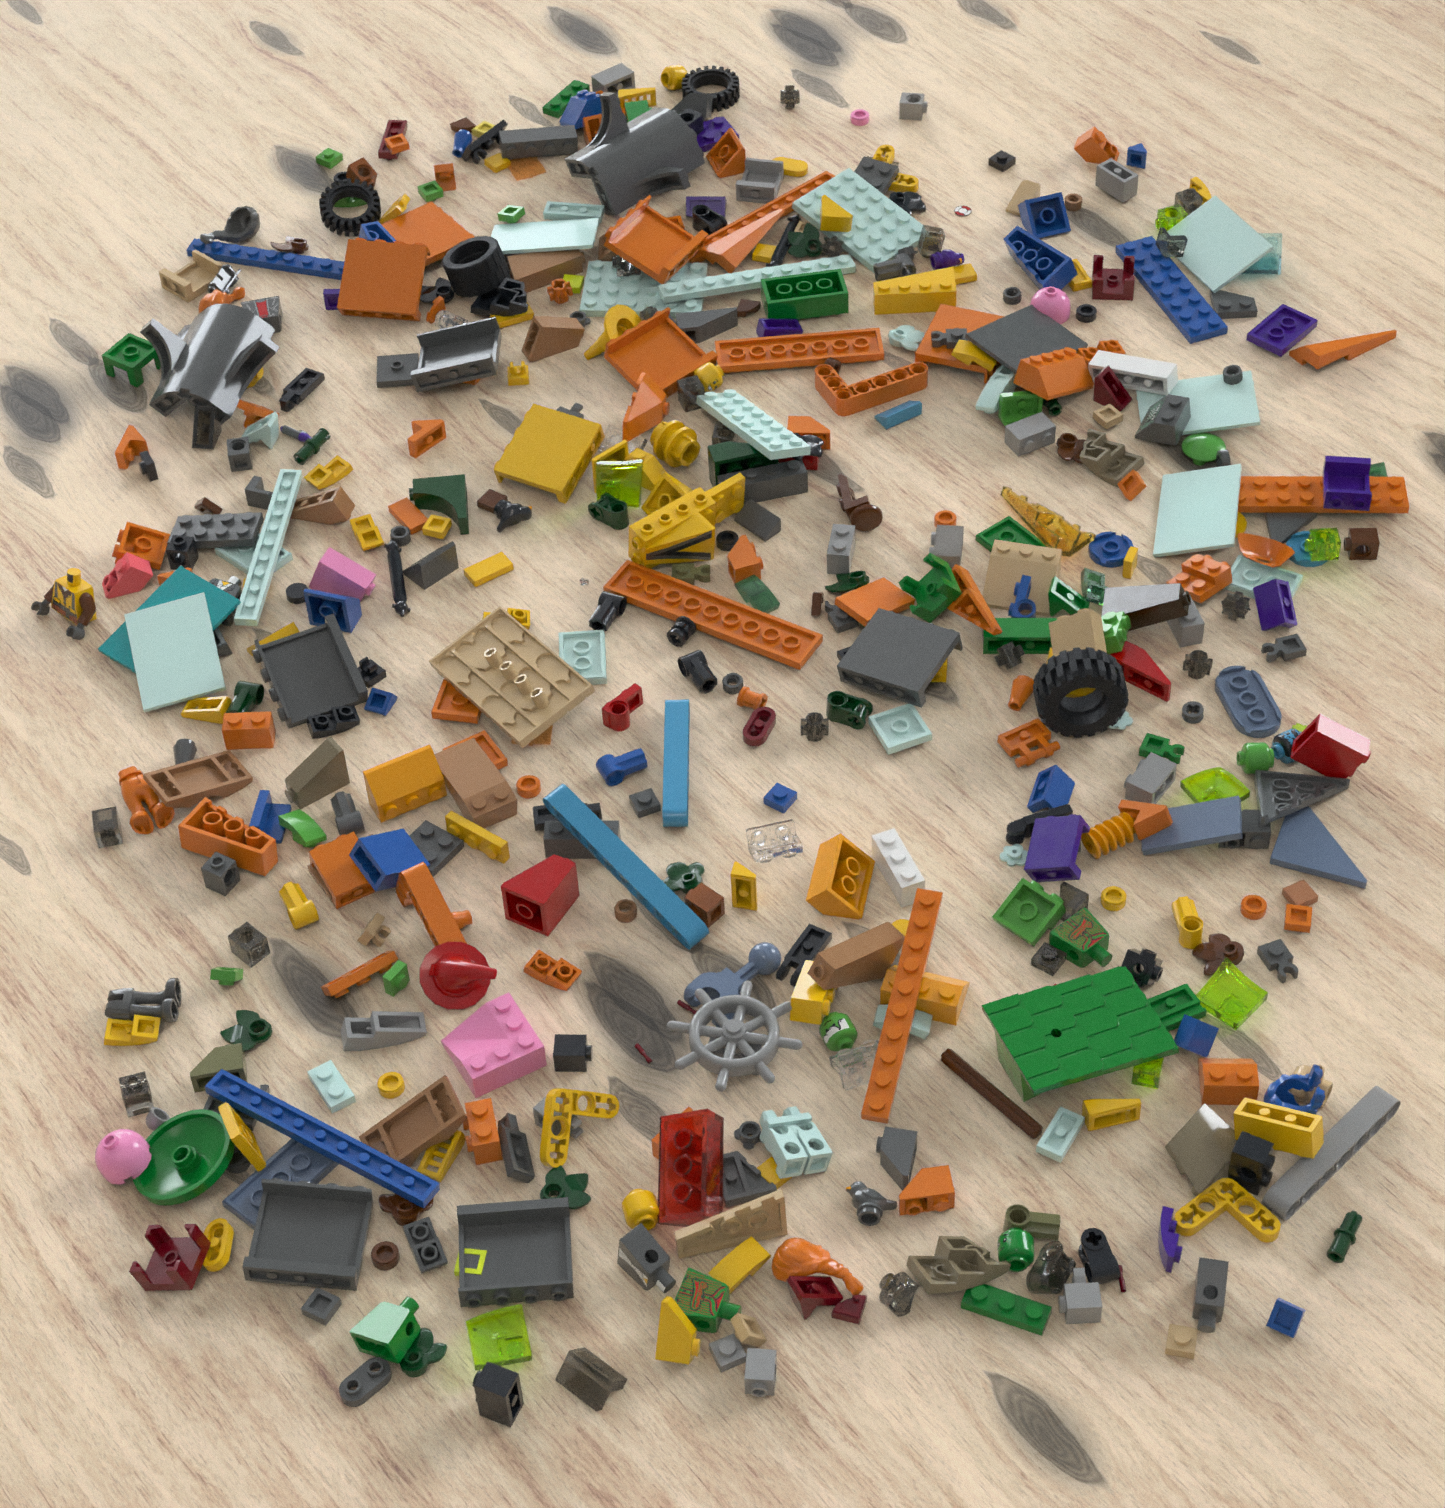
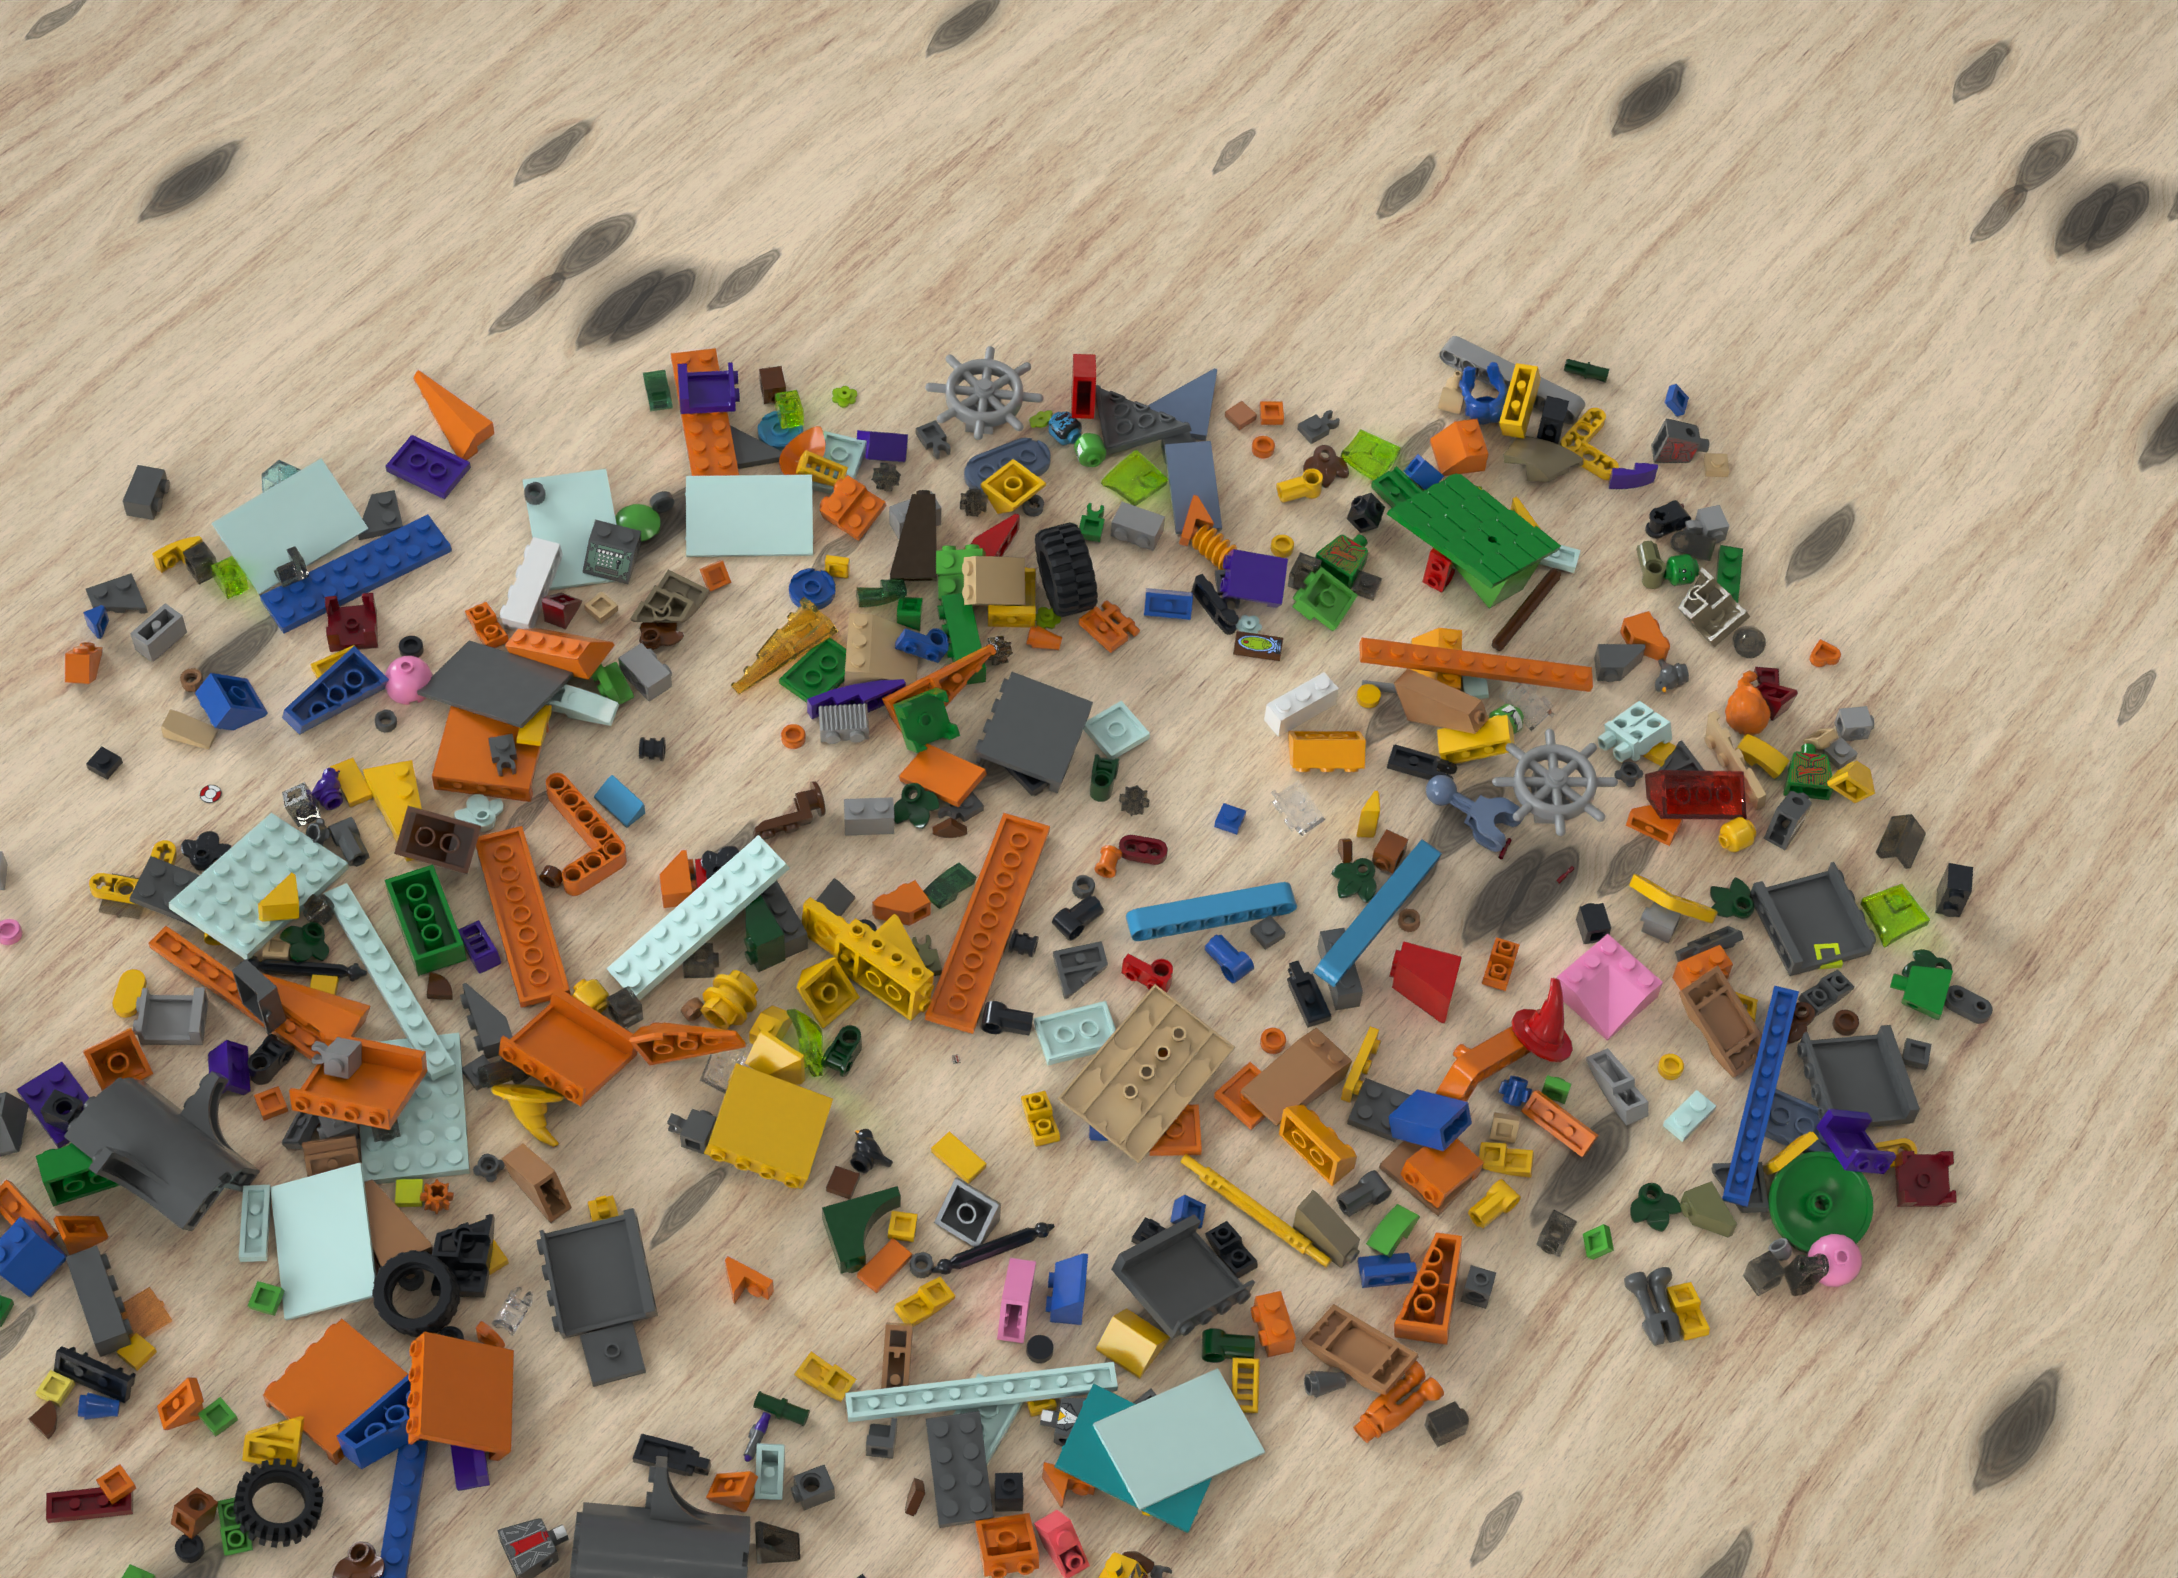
camera: 110 degrees left, 10 degrees up
none -> dark grey wing [86,573,148,614]
none -> dark grey brick [123,465,170,520]
none -> dark grey container [232,959,286,1035]
none -> light grey brick [312,1037,362,1079]
none -> reddish brown slope [394,806,481,874]
none -> black bush [639,737,666,761]
none -> yellow slope [795,450,848,487]
none -> dark purple slope [807,679,906,719]
none -> lime plant [832,386,857,408]
none -> light grey piece [925,346,1044,440]
none -> yellow slope [980,459,1046,514]
none -> dark grey wing [1053,941,1108,999]
none -> yellow axle [1181,1154,1332,1268]
none -> tile [1233,631,1283,661]
none -> reddish brown tile [1338,838,1352,863]
none -> yellow slope [1479,1142,1534,1178]
none -> blue gear [1498,1076,1532,1107]
none -> clear smoke piece [1782,1253,1829,1296]
none -> orange tile [1809,639,1841,667]
none -> dark purple panel [1816,1109,1896,1174]

